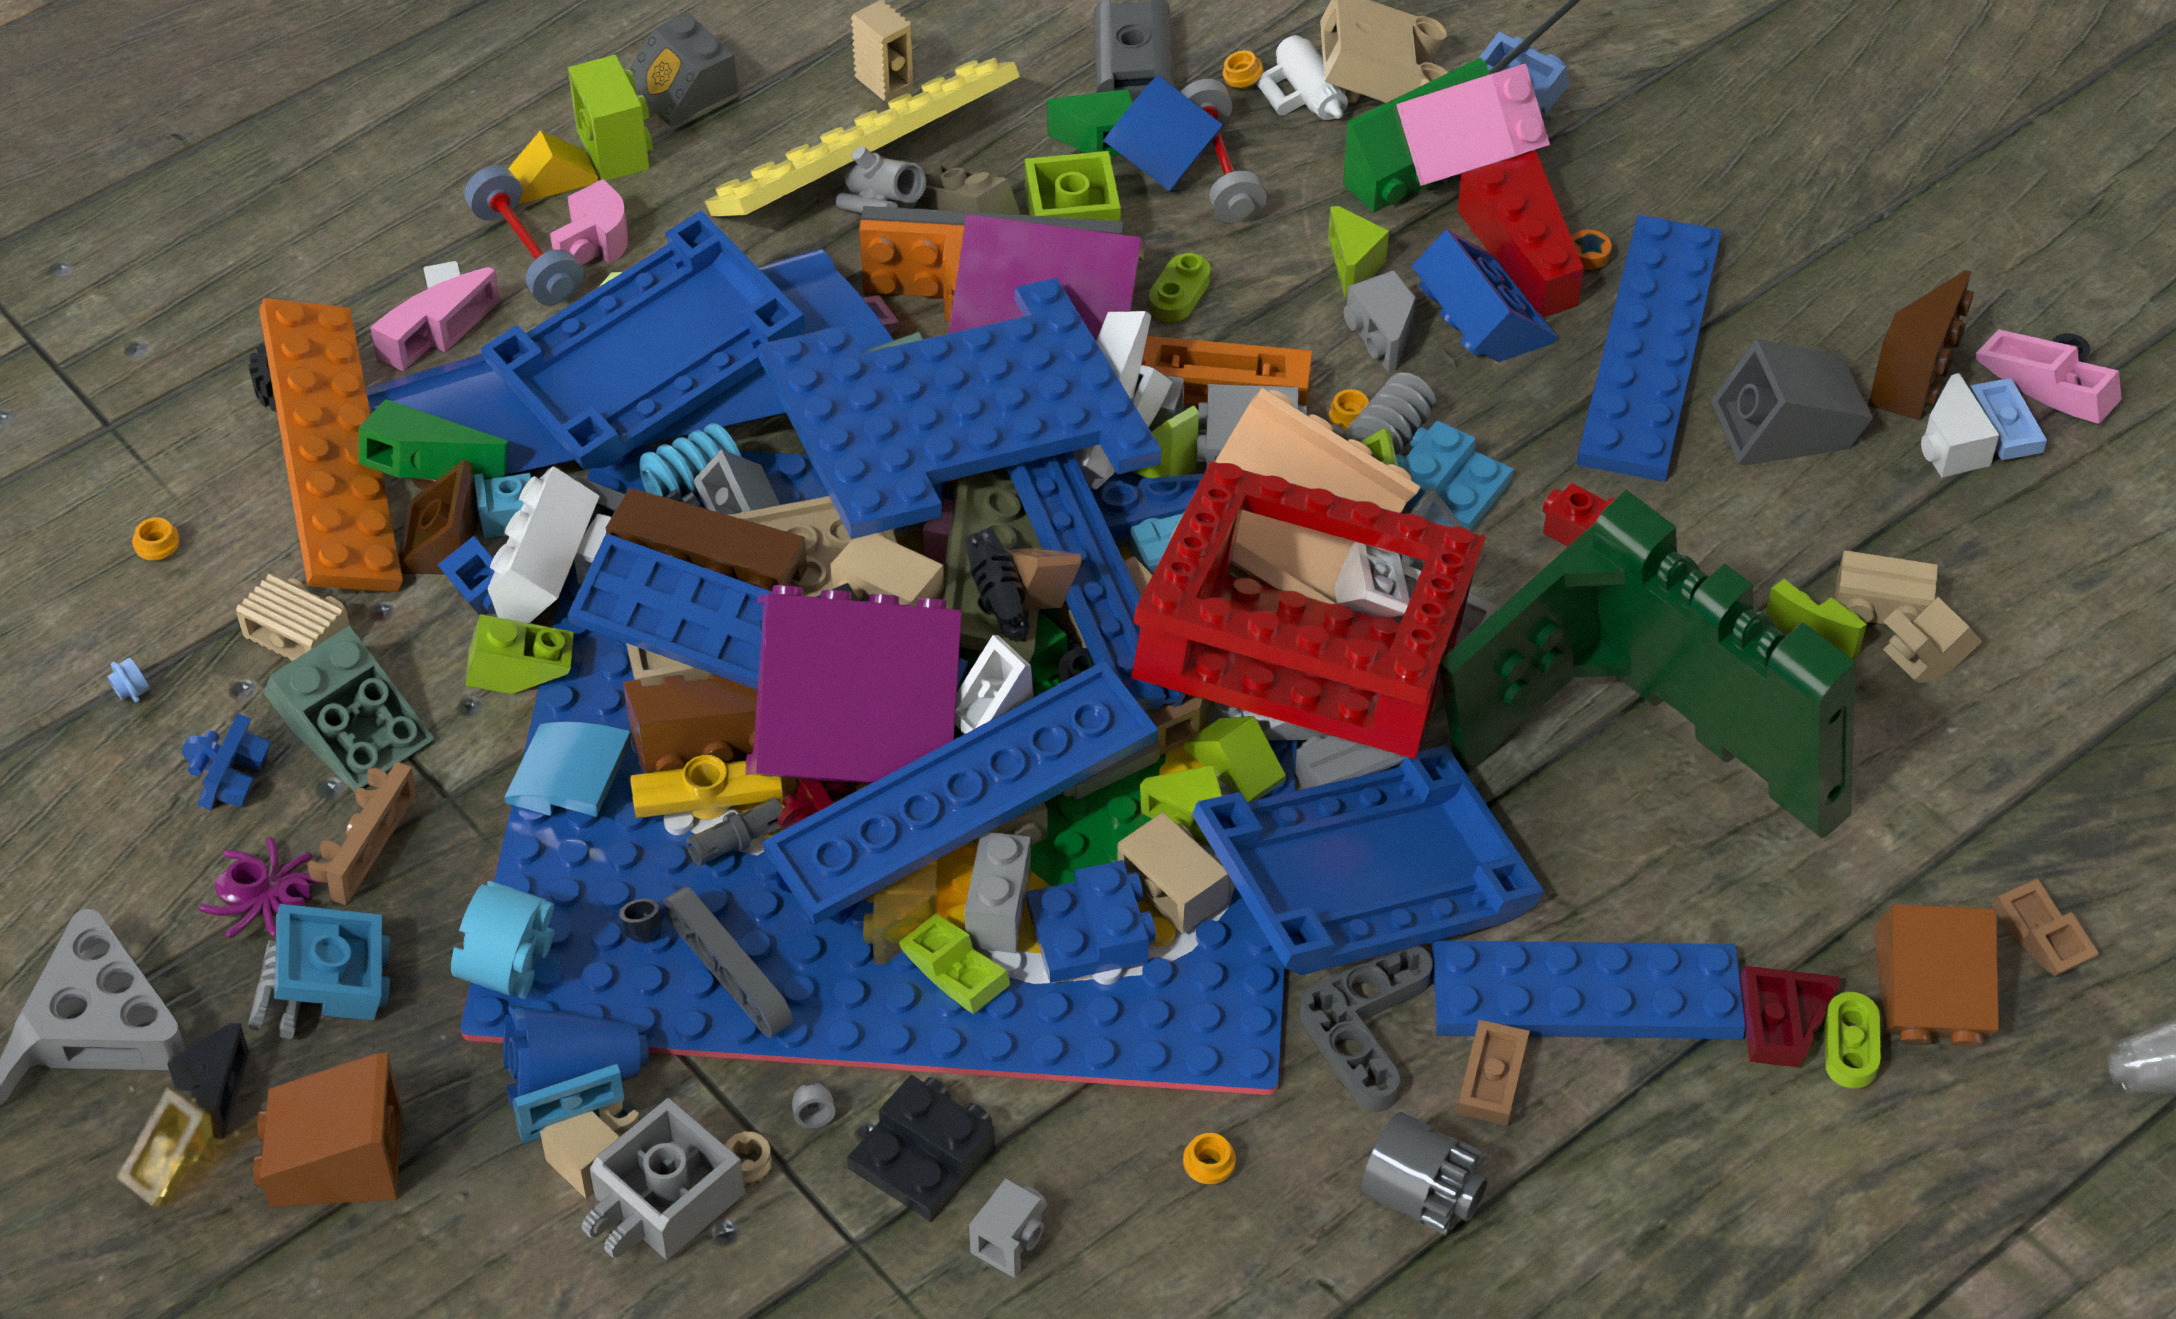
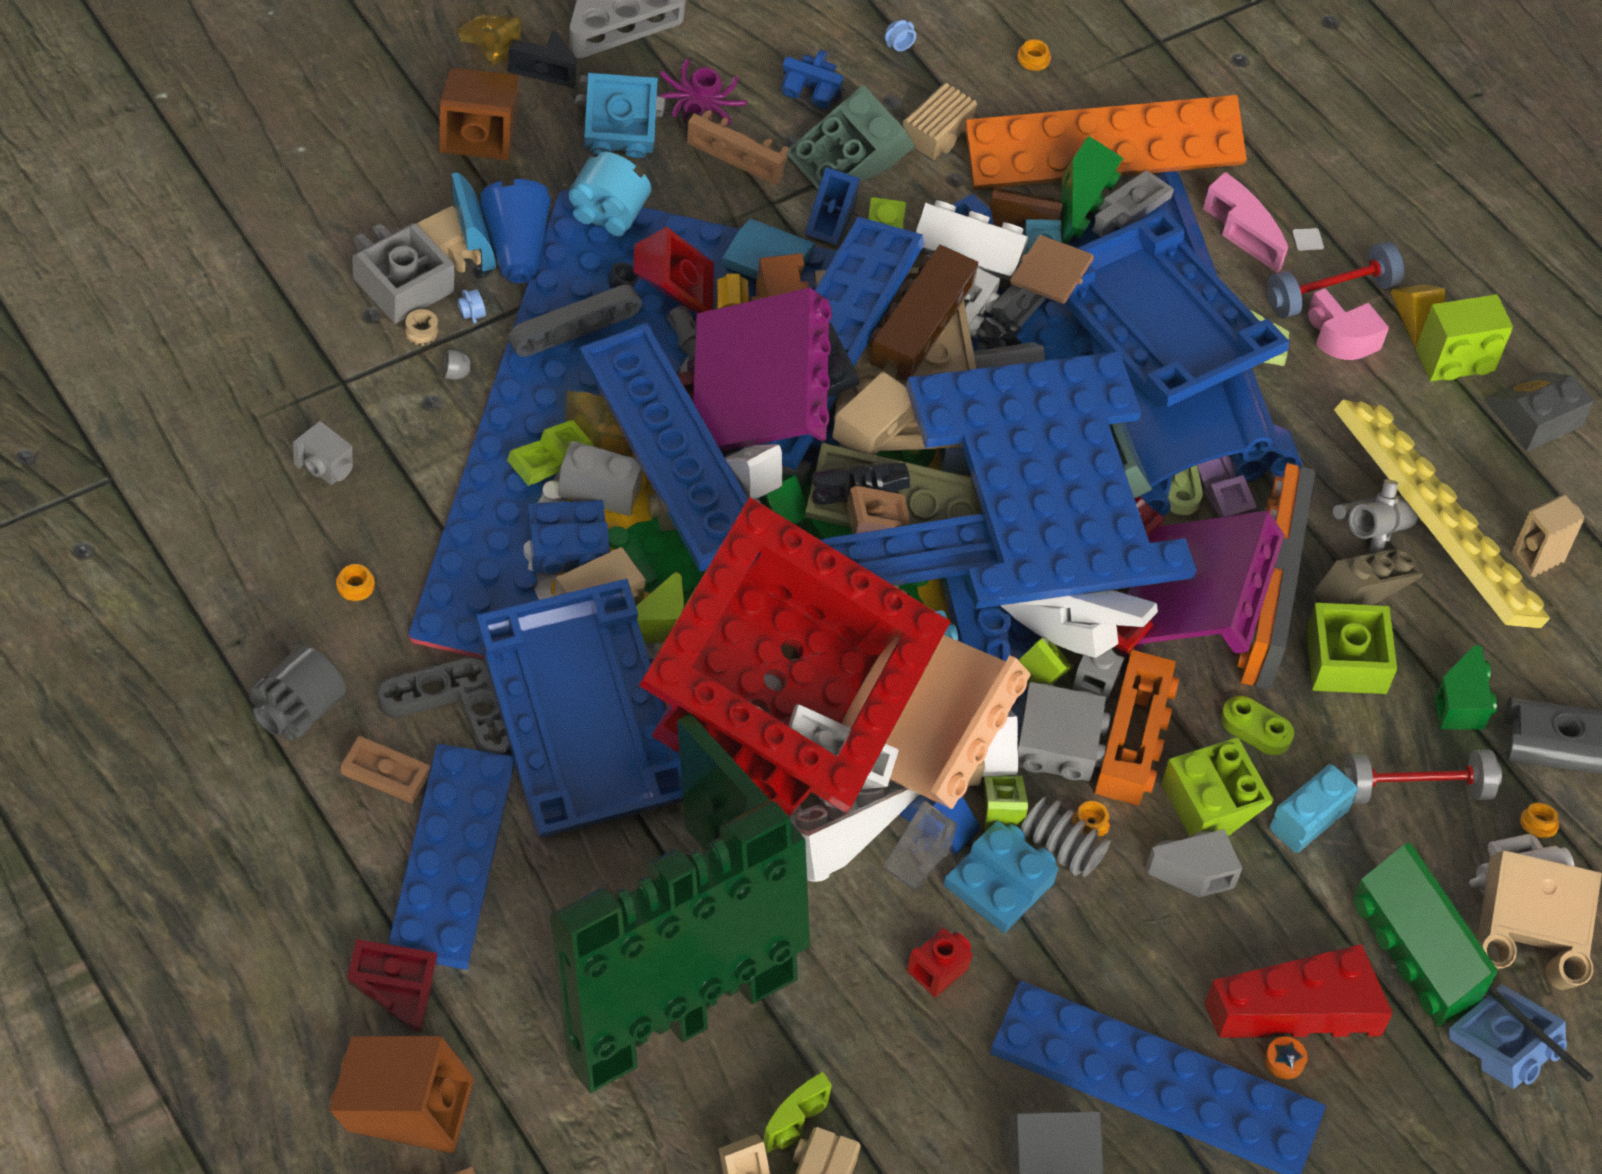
camera: 90 degrees right, 5 degrees up
medium azure piece [640,423,741,497] -> none
black plate [847,1075,995,1222] -> none
blue slope [1103,75,1224,192] -> none
lime slope [1328,206,1389,297] -> none
bright pink slope [1396,63,1550,186] -> none
blue slope [1411,229,1559,362] -> none
lime plate [1825,992,1881,1089] -> none
none -> light blue plate [457,289,486,324]
none -> red slope [633,227,714,314]
none -> blue slope [804,167,860,245]
none -> medium nougat piece [1010,235,1094,304]
none -> light grey hinge [1092,170,1174,237]
none -> lime slope [1161,737,1273,837]
none -> medium azure brick [1269,764,1358,853]

